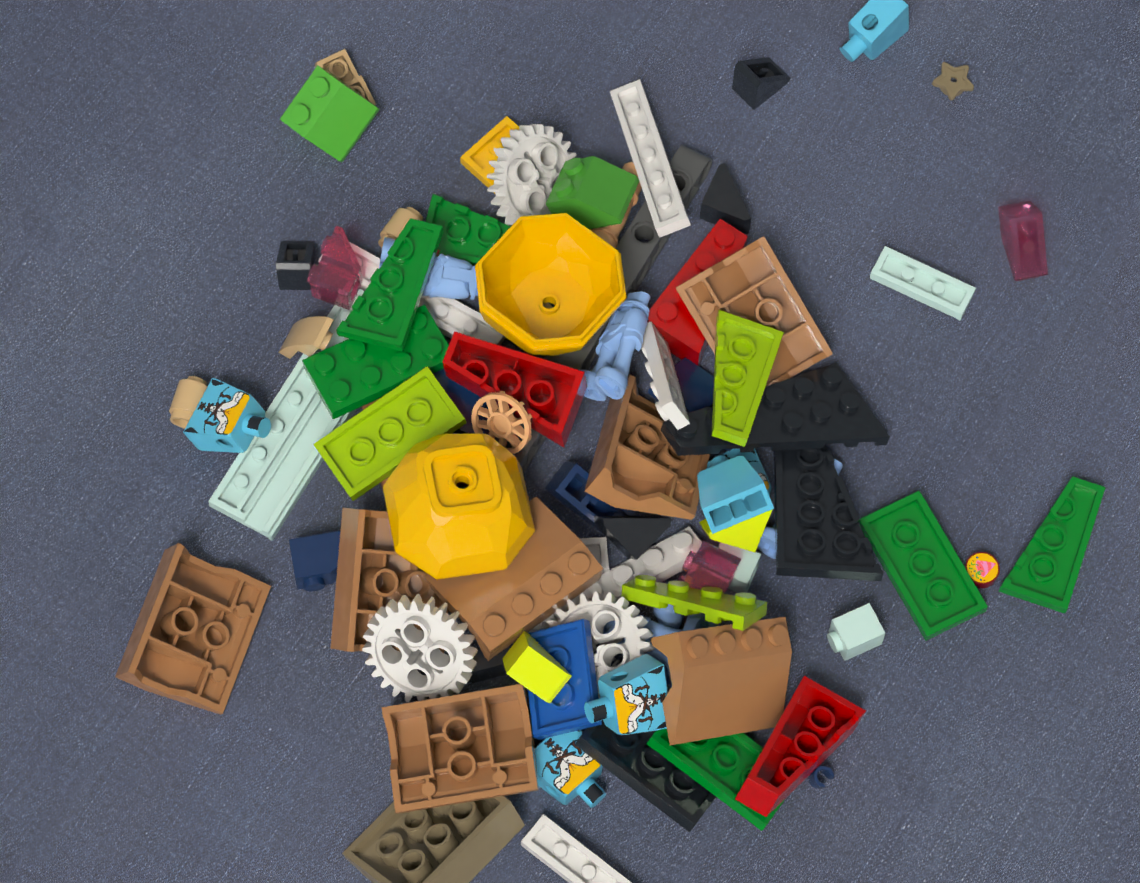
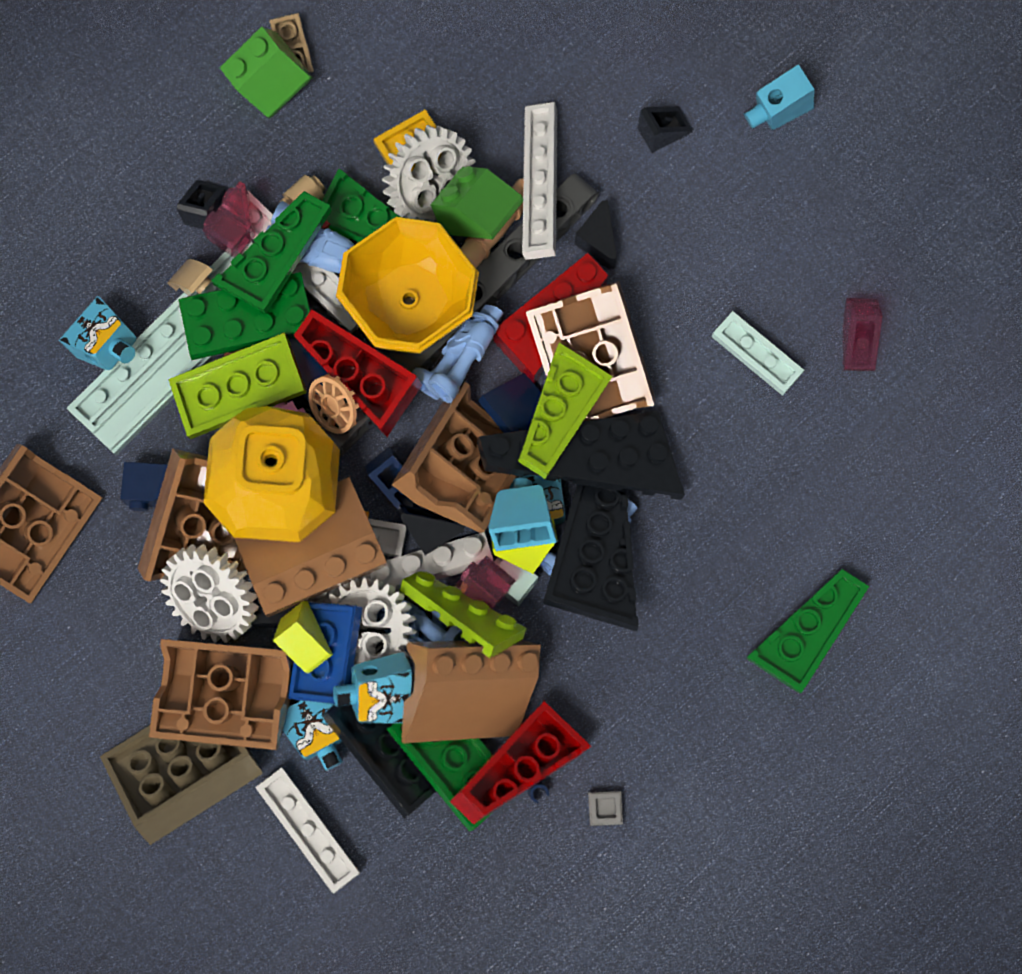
camera: 15 degrees right, 10 degrees up
tan brick [169,376,208,429] -> none
white plate [641,321,690,430] -> none
light aqua brick [827,603,885,661] -> none
green plate [859,491,988,641] -> none
dark tan plate [932,62,974,100] -> none
tile [964,552,1000,588] -> none
none -> light grey tile [588,791,623,826]

